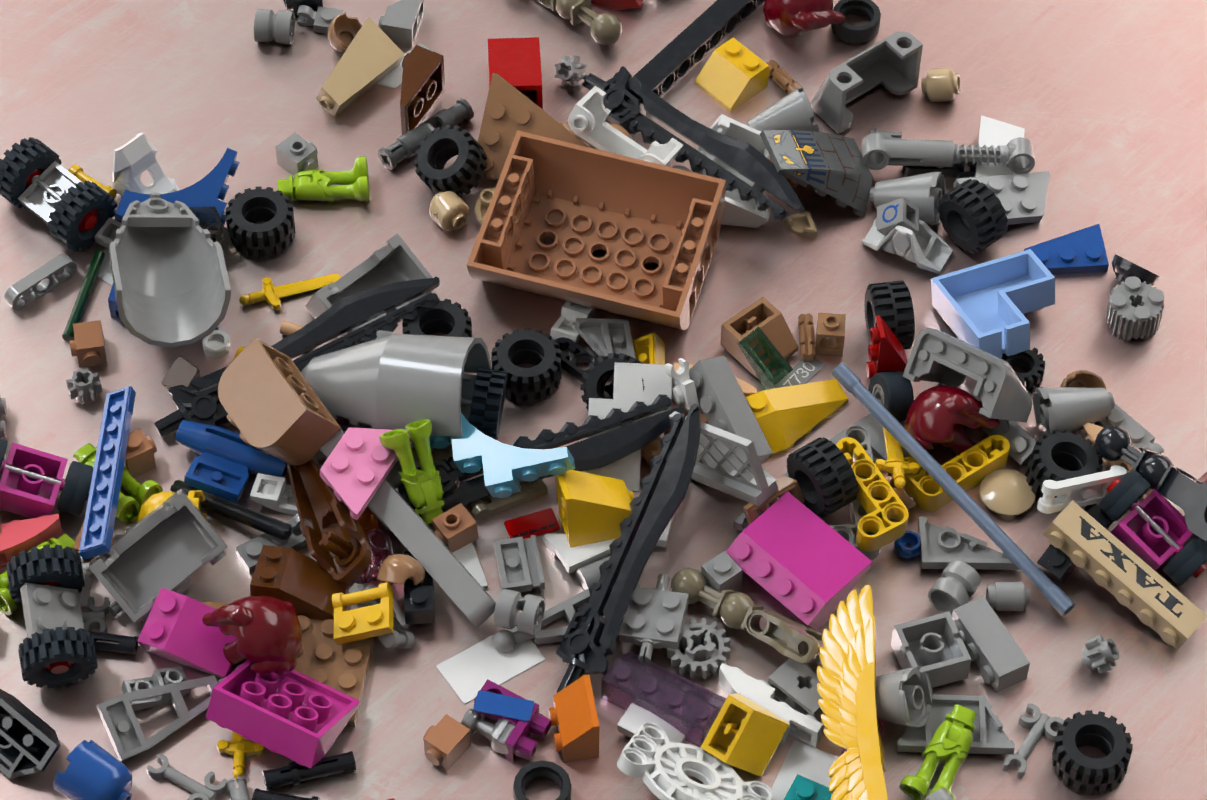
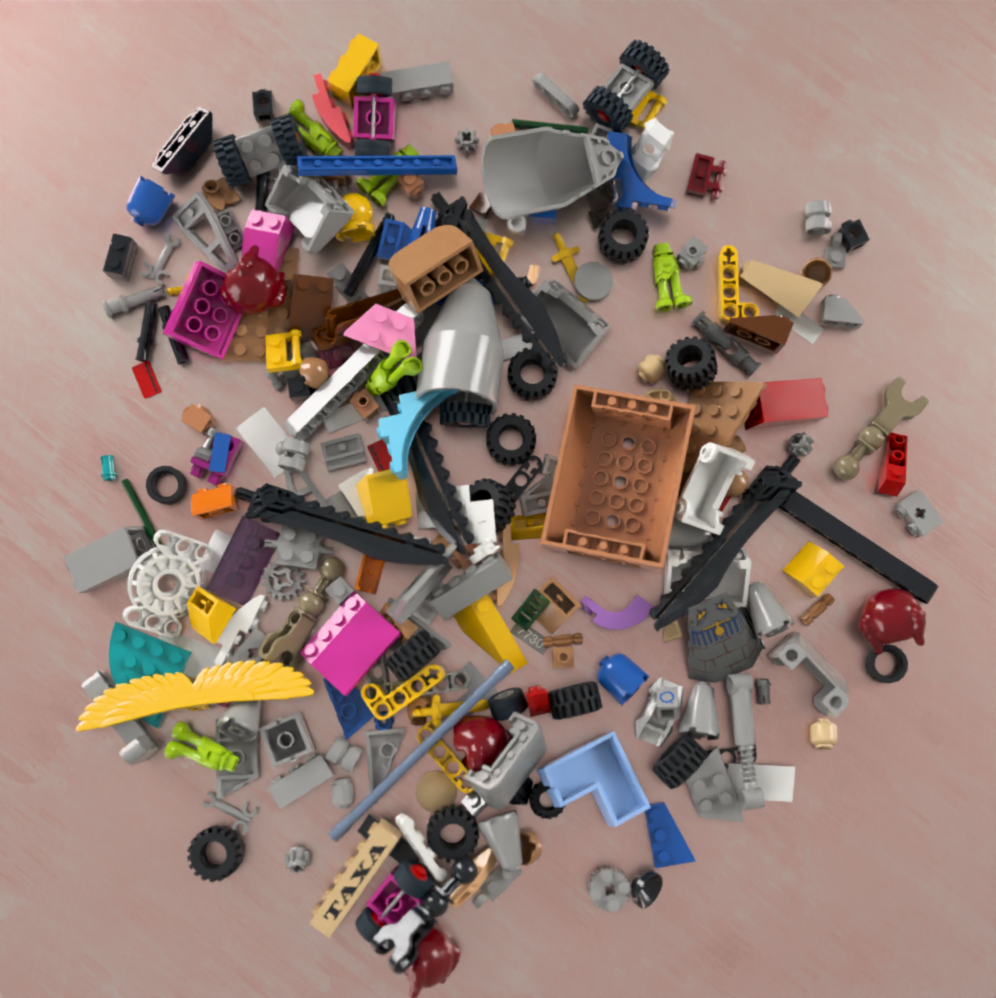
camera: 85 degrees right, 30 degrees up
none -> medium nougat plate [202,177,240,211]
none -> blue wing [323,678,374,740]
none -> orange hinge [354,554,385,595]
none -> light grey tile [573,261,613,301]
none -> medium lavender arch [580,595,654,630]
none -> blue cylinder [597,653,650,706]
none -> dark red plate [686,153,727,200]
none -> yellow beam [717,245,759,325]

